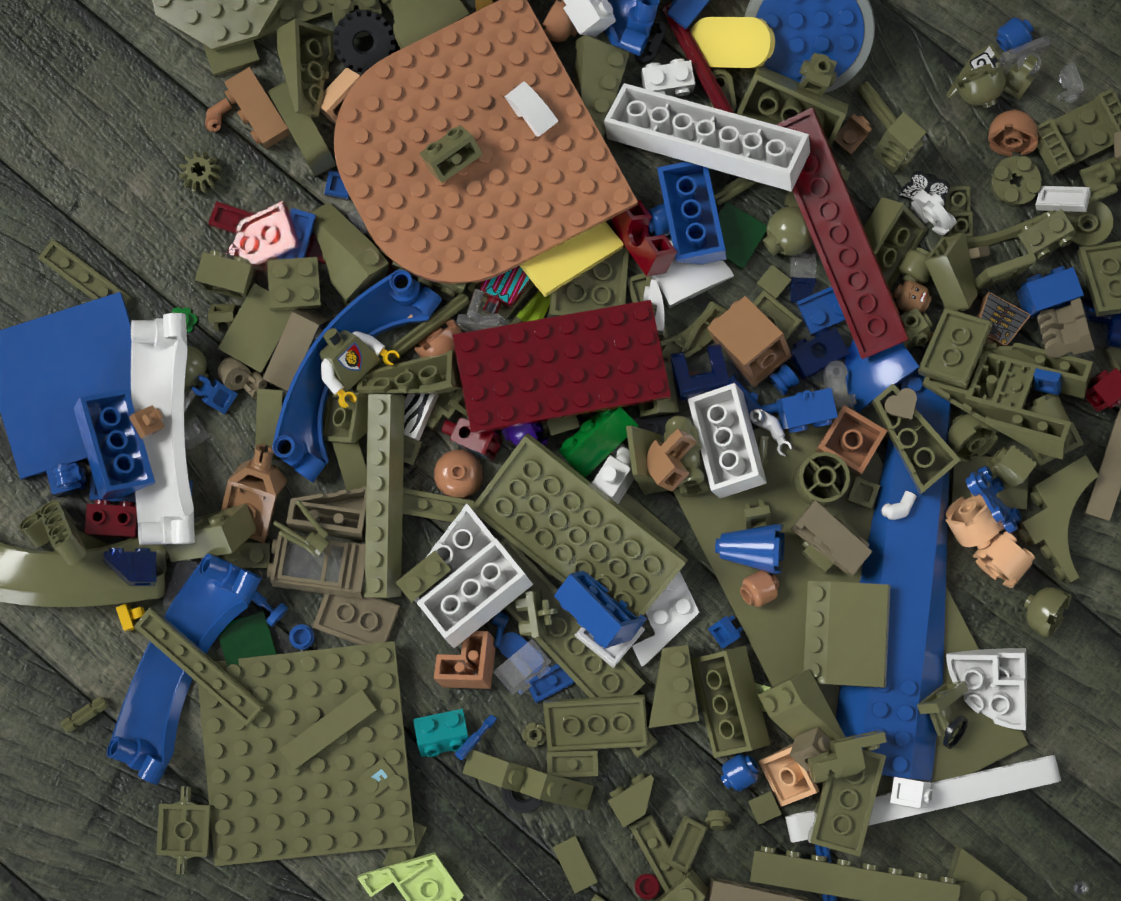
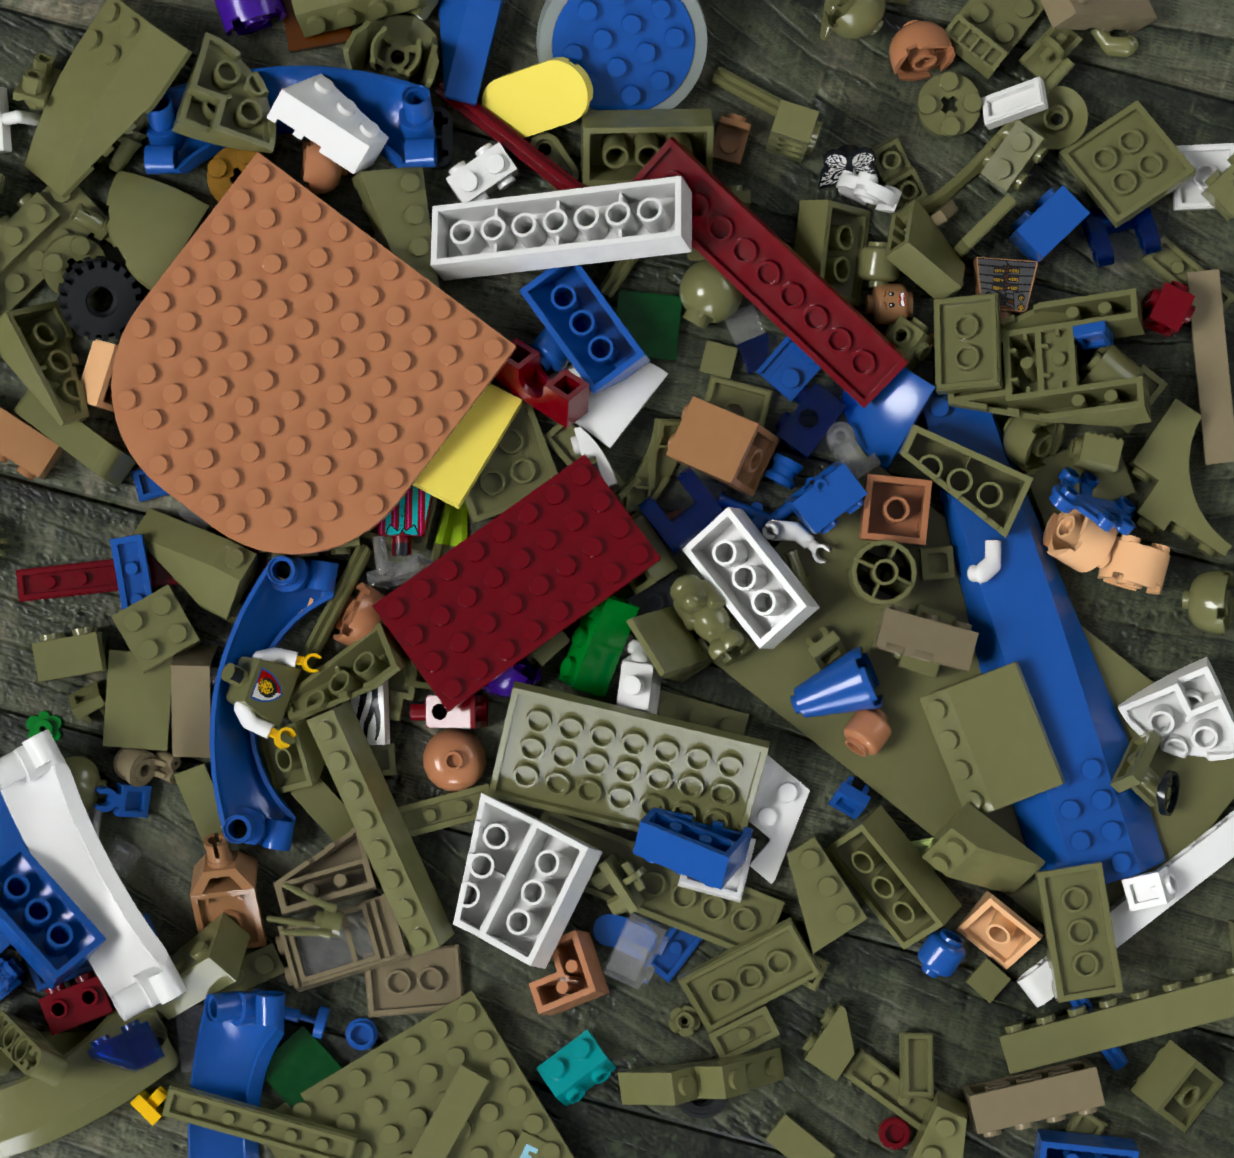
camera: 25 degrees left, 5 degrees up
medium nougat tile [129,405,165,439] -> none
clear red tile [226,201,299,266] -> none
olive plate [396,551,451,602] -> none
olive brick [419,125,483,183] -> none
blue piece [455,715,497,760] -> none
blue hand [492,612,509,648] -> none
white slope [504,81,558,137] -> none
medium nougat brick [647,429,697,491] -> none
olive plate [705,810,731,830] -> none
dark tan brick [790,727,832,771] -> none
olive brick [798,53,837,97] -> none
olive plate [808,730,887,783] -> none
dark tan tile [885,388,917,420] -> none
dark tan legs [1037,298,1095,358] -> none

